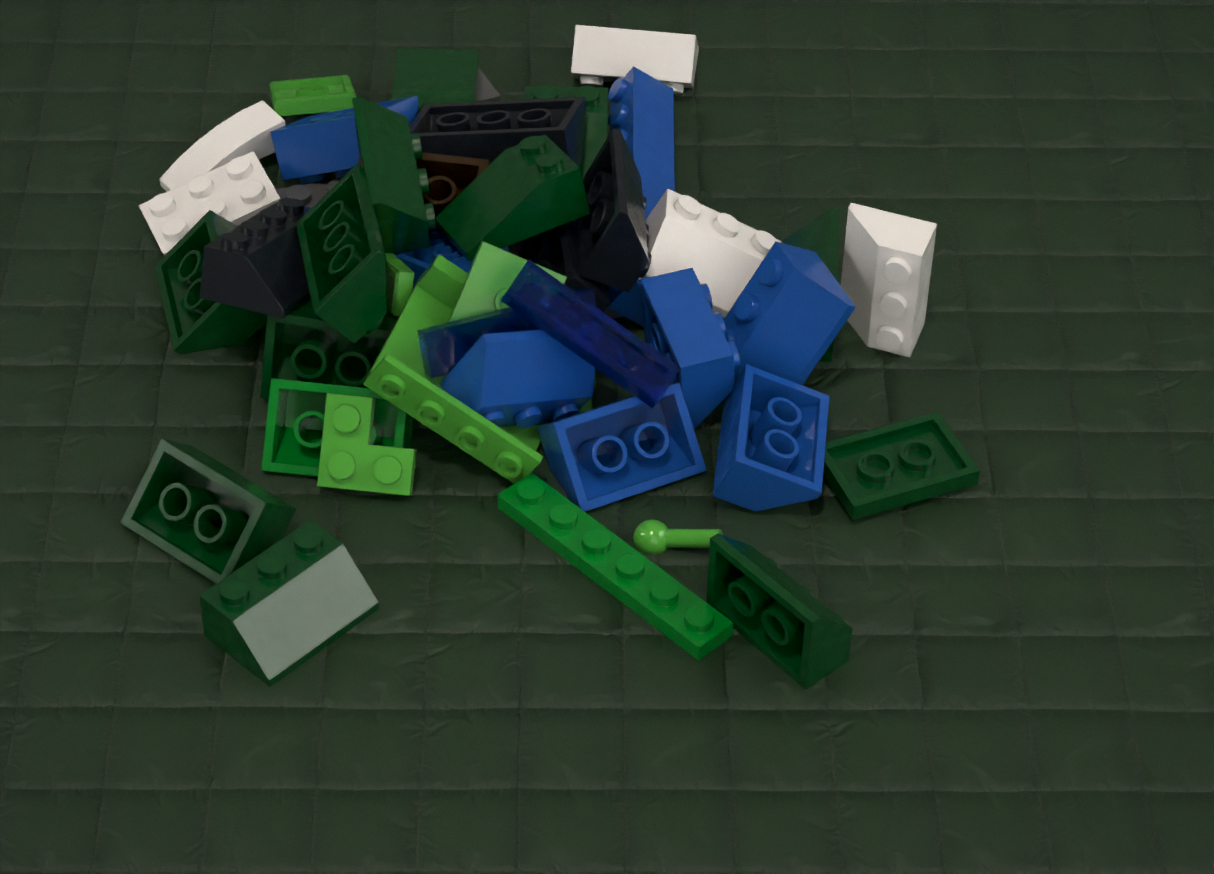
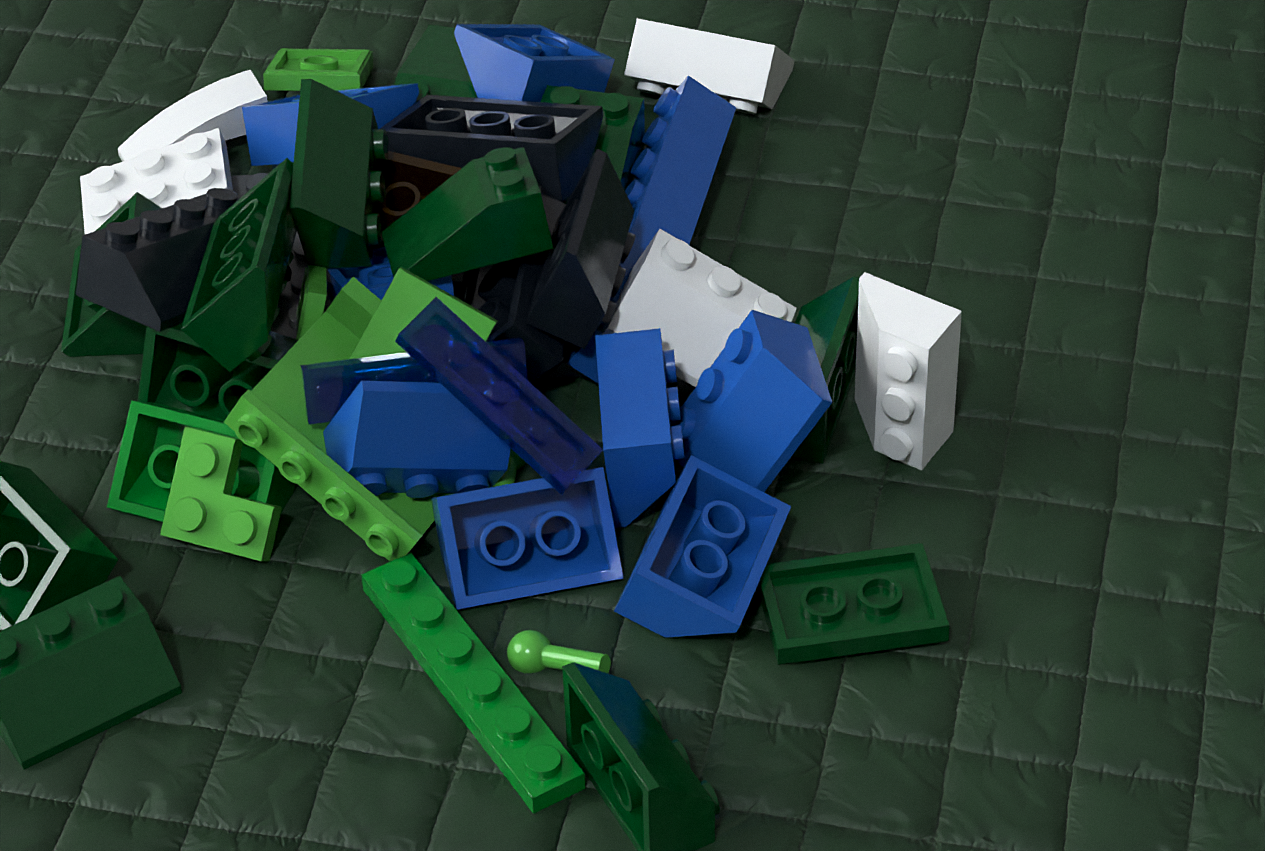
camera: 15 degrees right, 0 degrees up
none -> blue slope [454,24,615,102]

